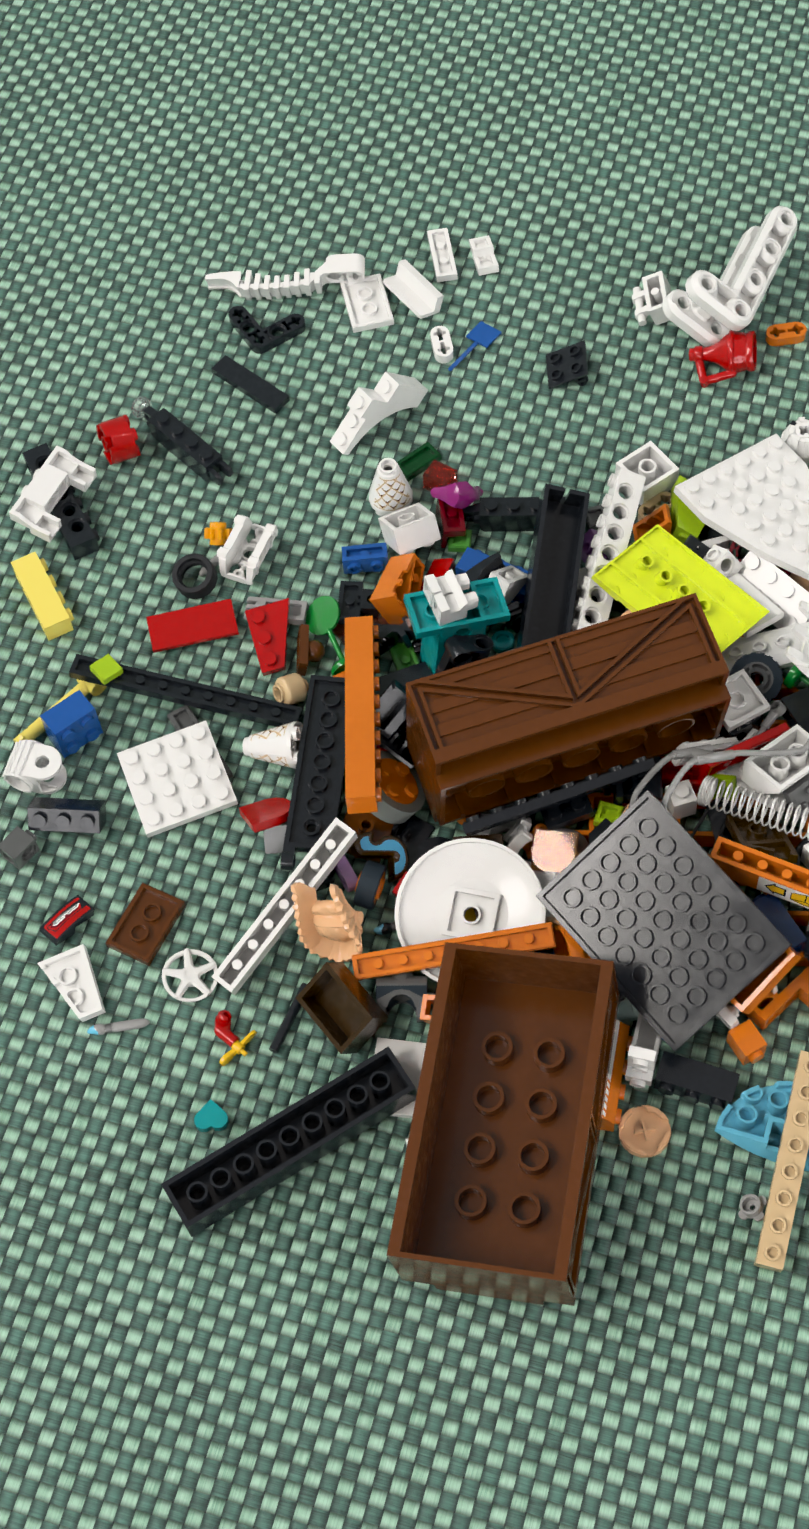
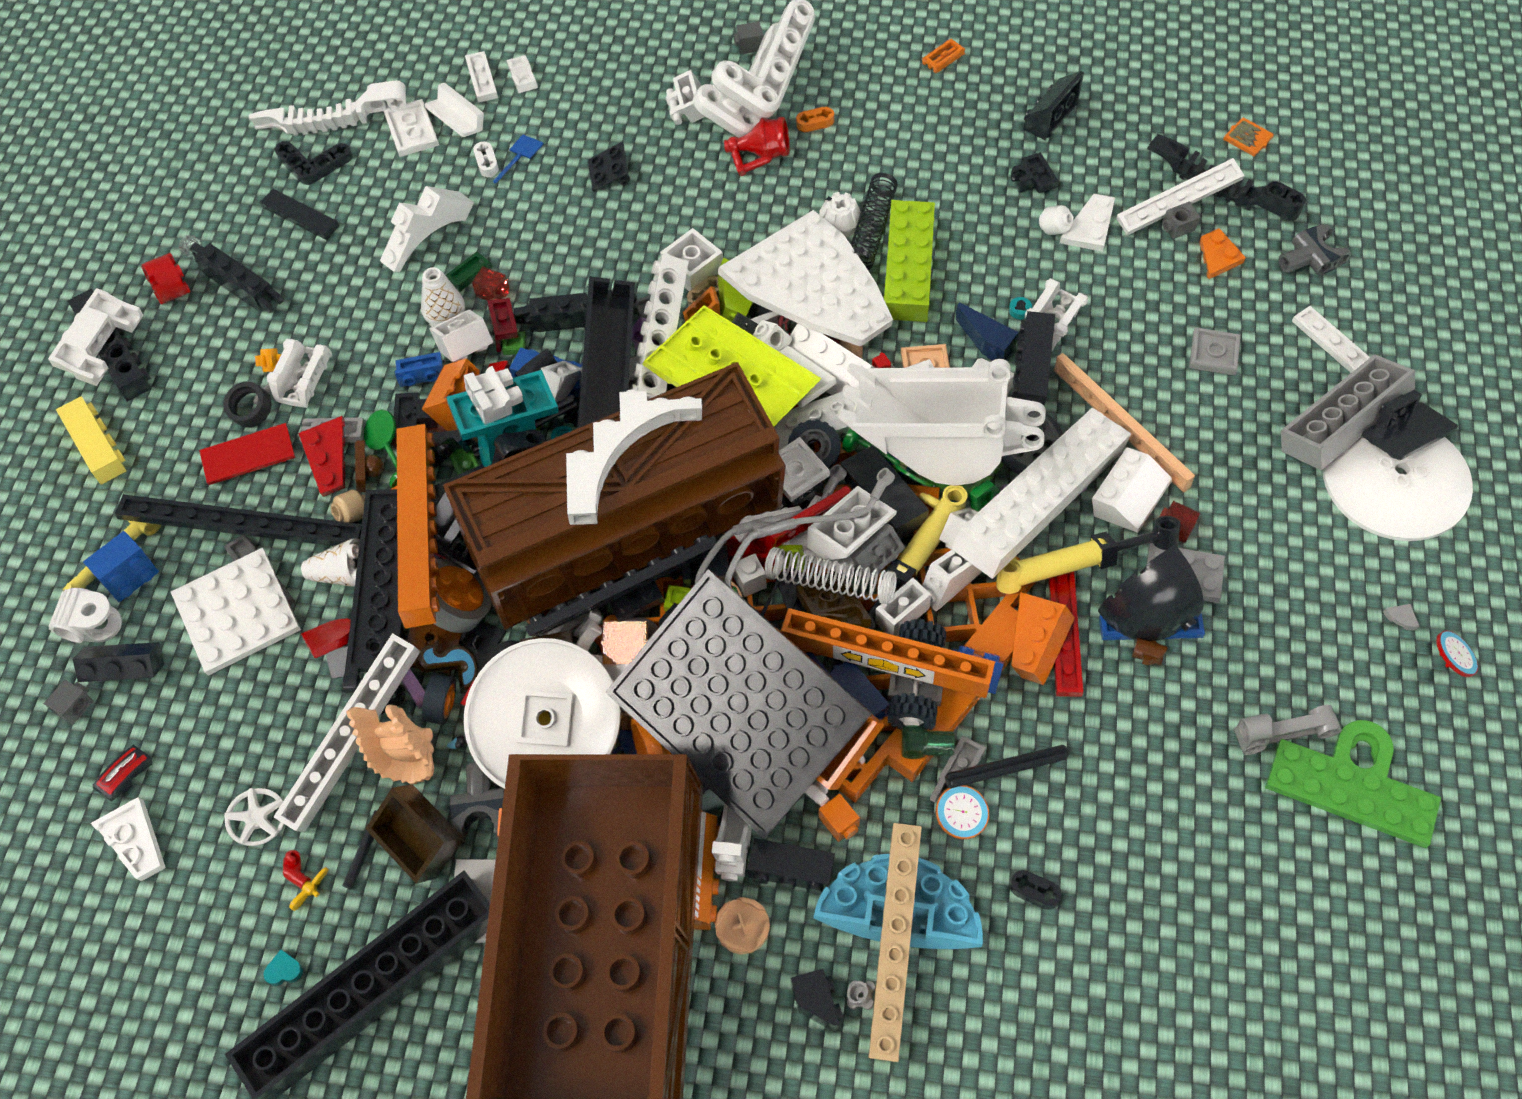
camera: 10 degrees left, 0 degrees up
light grey piece [87,1018,150,1035] -> none
lime tile [90,654,123,685] -> none
reddish brown tile [105,882,186,966] -> none
orange tile [351,922,556,981] -> none
magenta animal [430,481,483,509] -> none
none -> white arch [566,389,702,525]
none -> dark grey brick [733,21,763,54]
none -> black slope [790,969,844,1032]

